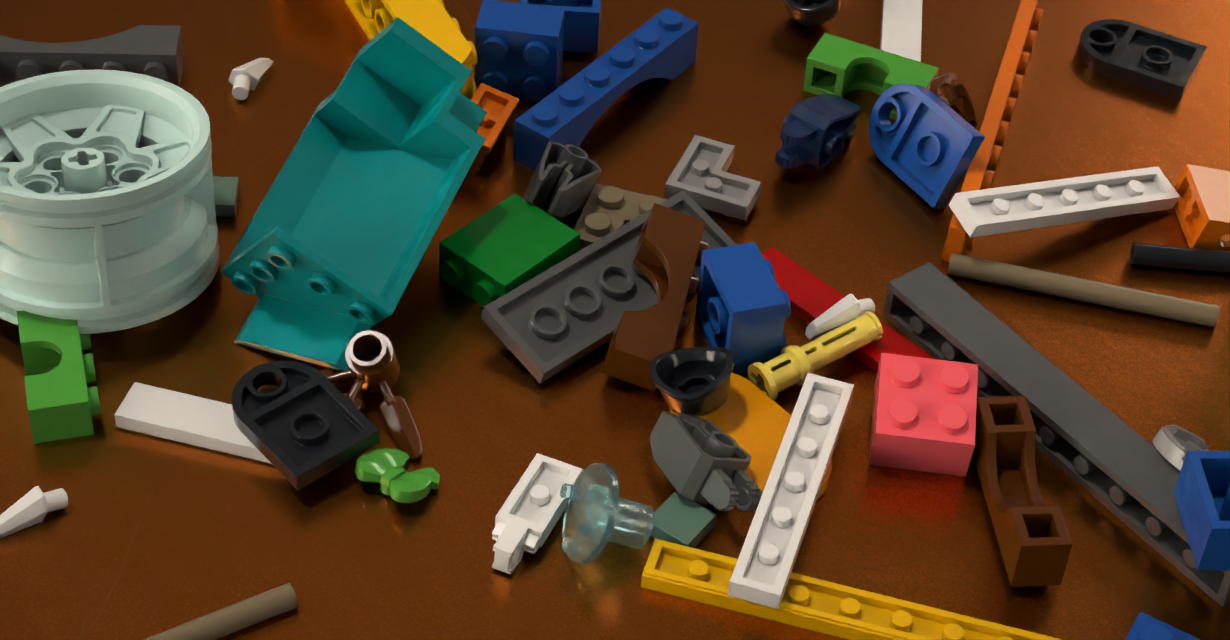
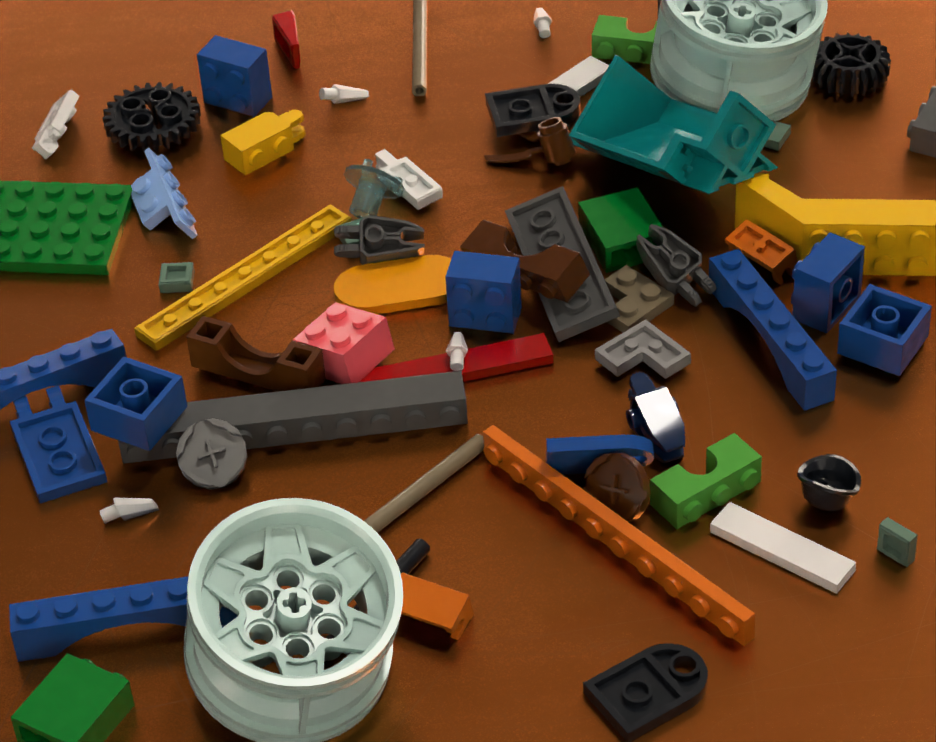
camera: 125 degrees right, 0 degrees up
white bar [228,58,274,100] -> none
bright green piece [355,448,440,503] -> none
black helmet [649,347,734,417] -> none
white plate [728,373,854,609] -> none
light yellow pin [748,311,883,401] -> none
white plate [949,166,1180,238] -> none

